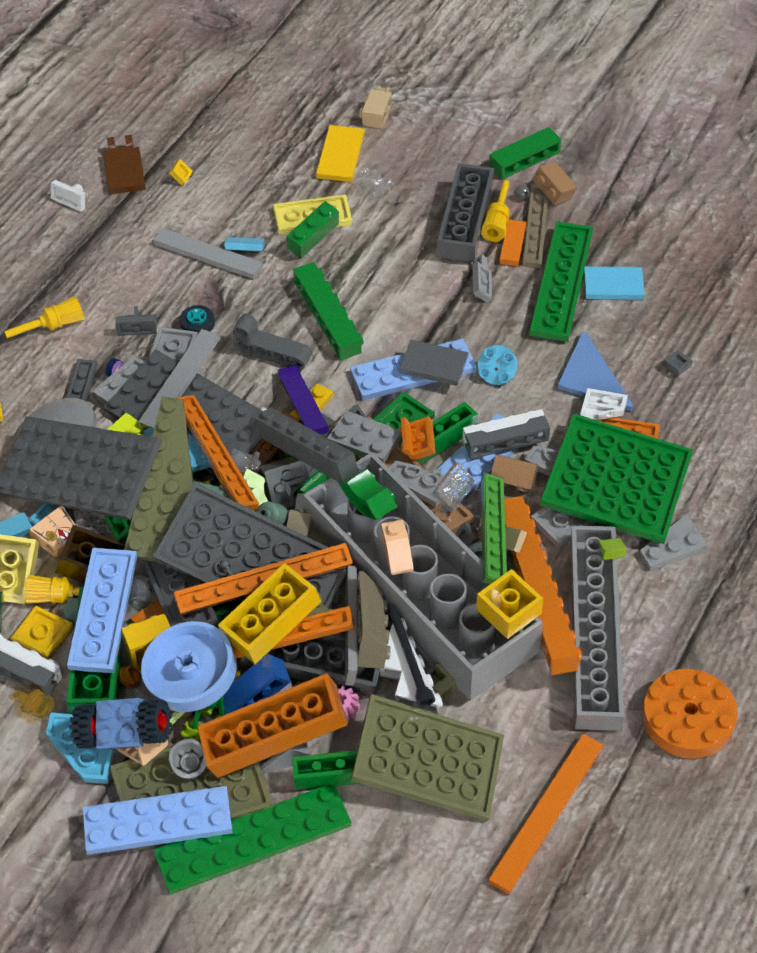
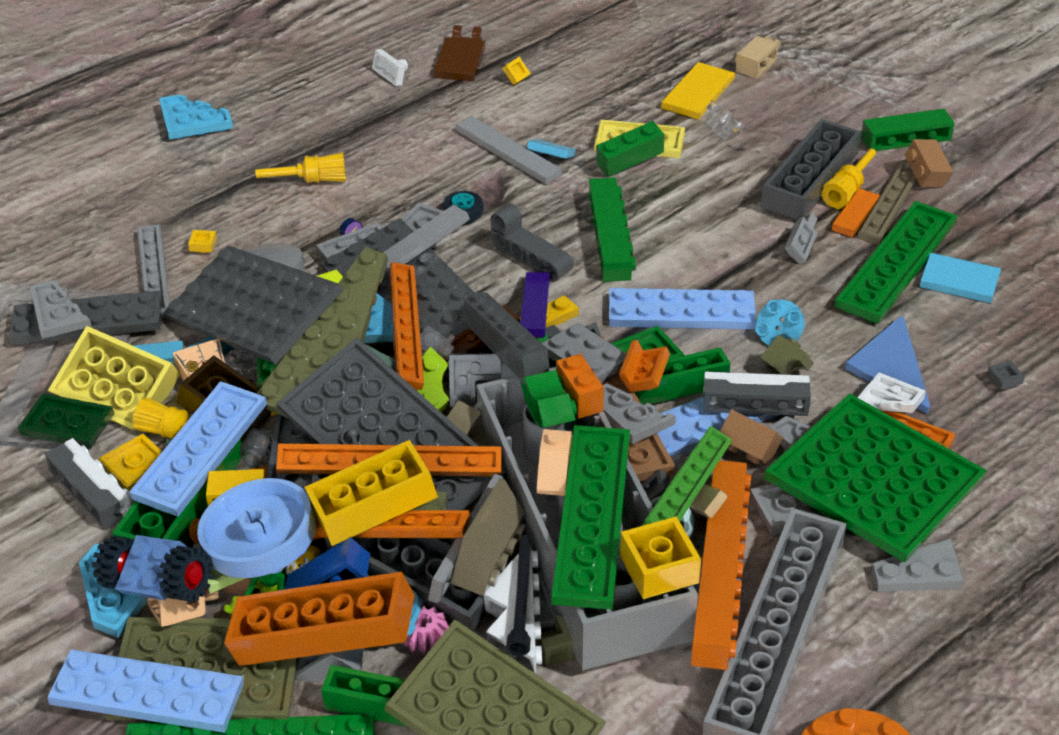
camera: 20 degrees right, 10 degrees down
clear yellow piece [13,689,54,719] -> none
dark grey tile [66,359,98,402] -> none
dark grey panel [115,306,158,336] -> none
light grey helmet [169,739,207,779] -> none
sand green head [256,501,288,526] -> none
dark grey tile [399,340,468,386] -> none
clear bracket [432,462,474,514] -> none
dark grey hinge [514,184,530,201] -> none
lime slope [598,538,626,560] -> none
none -> green plate [551,425,630,610]
none -> orange brick [556,354,604,419]
none -> olive brick [760,334,814,375]

